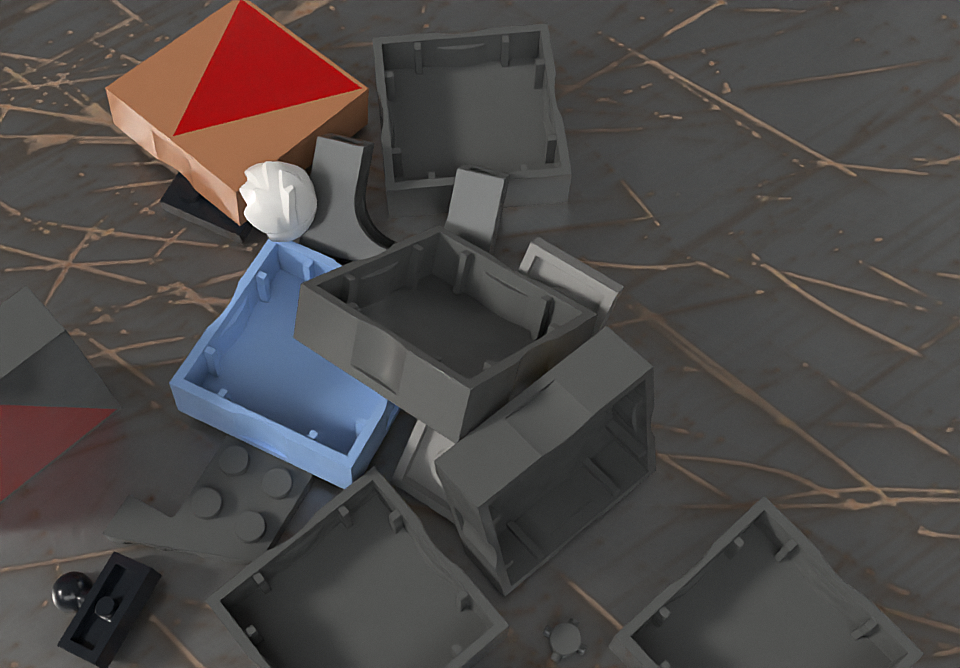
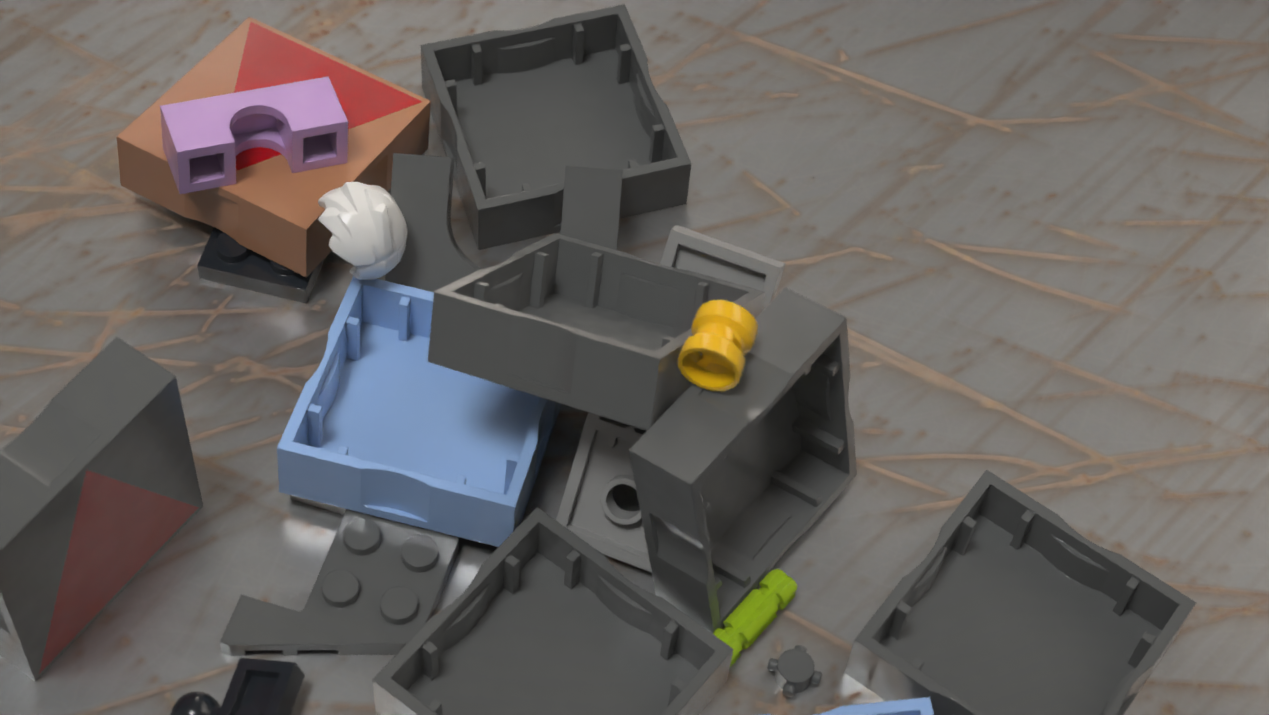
camera: 15 degrees left, 10 degrees down
none -> lavender arch [160,77,348,194]
none -> yellow wheel [678,300,758,391]
none -> lime axle [712,569,797,667]

